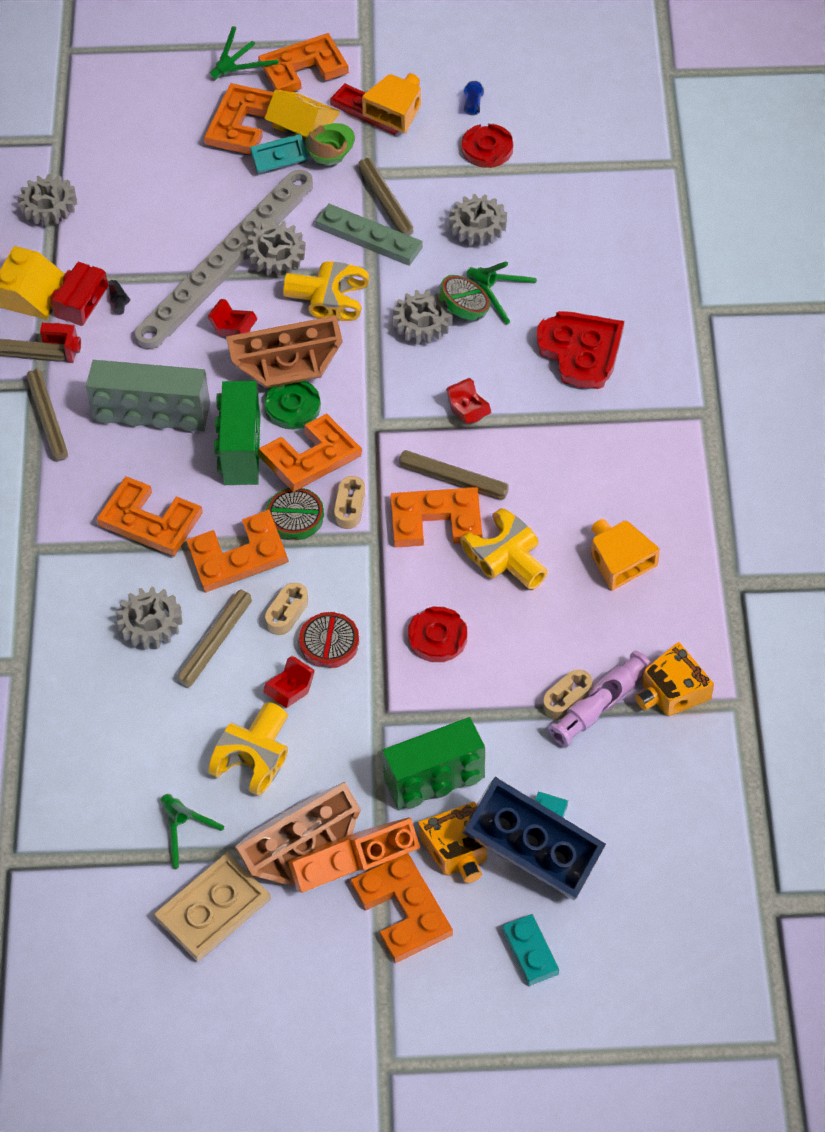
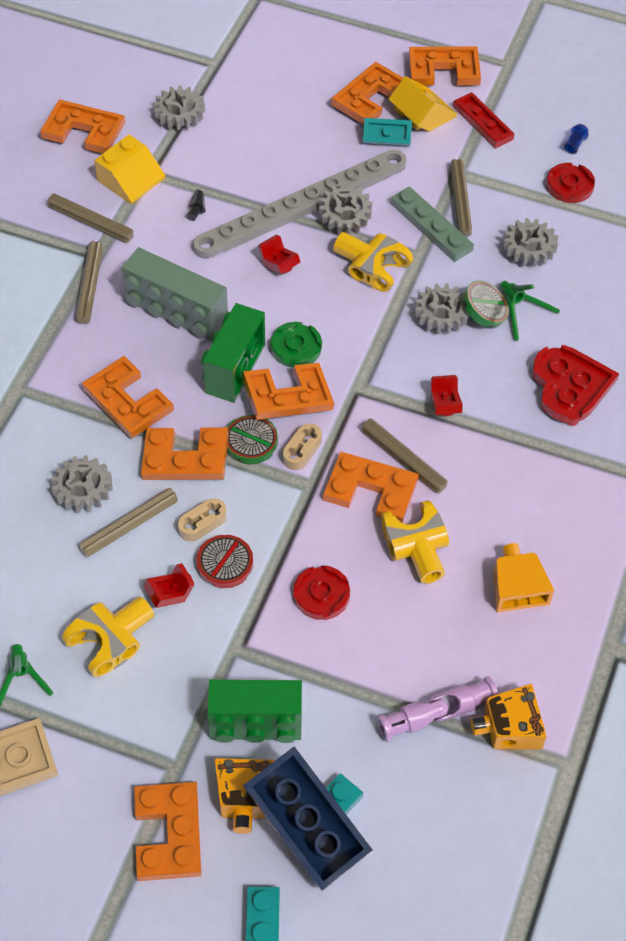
camera: 20 degrees right, 0 degrees up
red bracket [40,322,81,363] -> none
red brick [50,261,109,326] -> none
green plant [209,26,279,80] -> none
nougat wedge [226,315,343,388] -> none
nougat wedge [235,782,361,886] -> none
orange slope [288,817,420,893] -> none
bright green piece [306,123,355,166] -> none
light orange torso [362,73,421,133] -> none
tan beam [543,669,593,720] -> none

